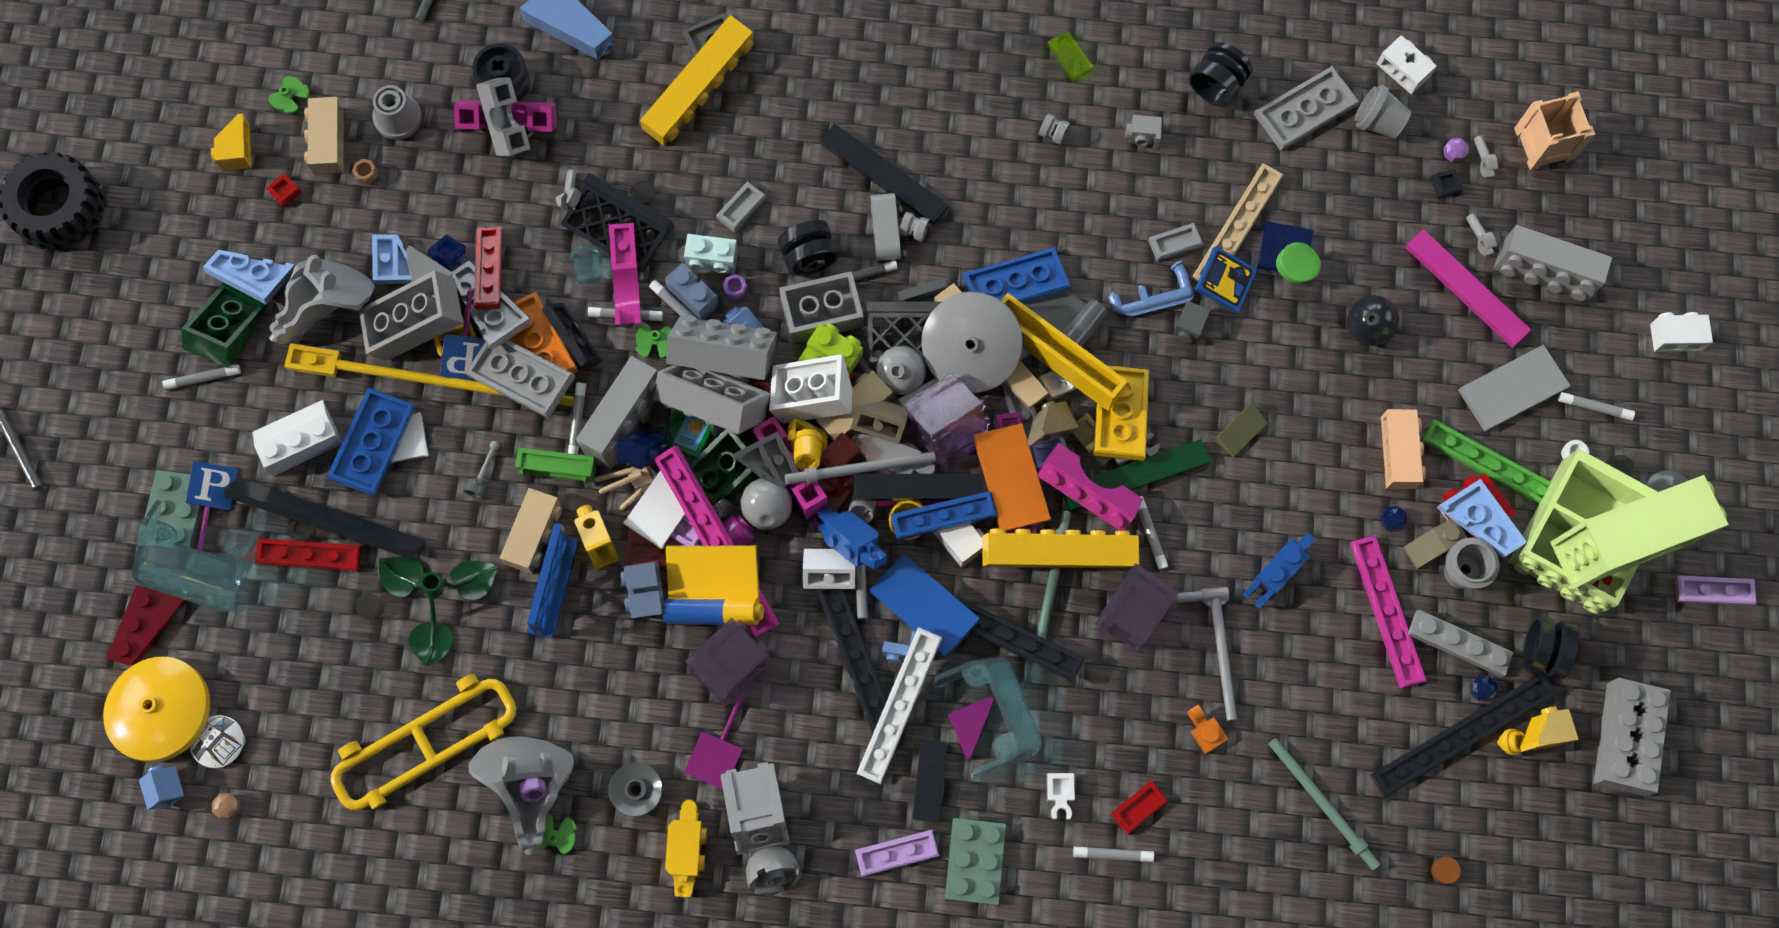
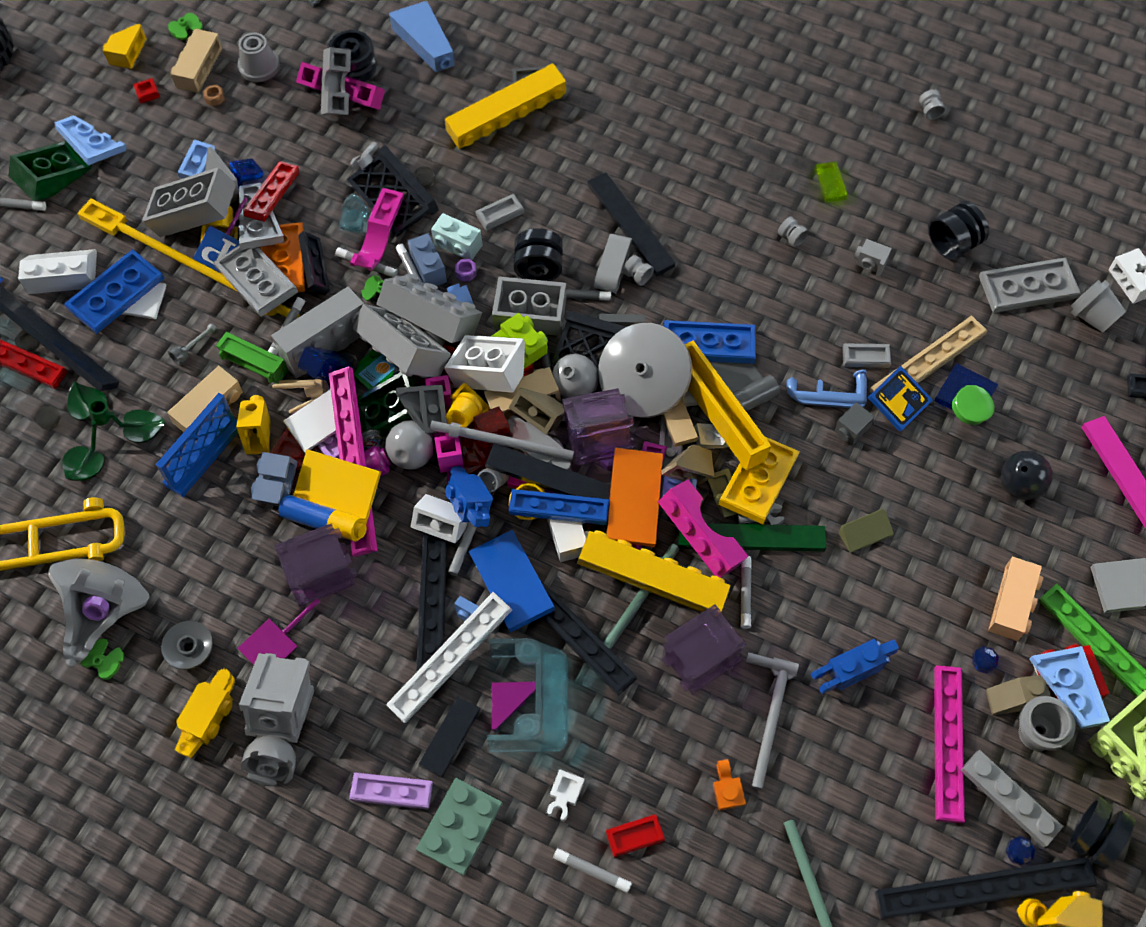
camera: 25 degrees right, 10 degrees down
light grey animal [269,255,375,344] -> none

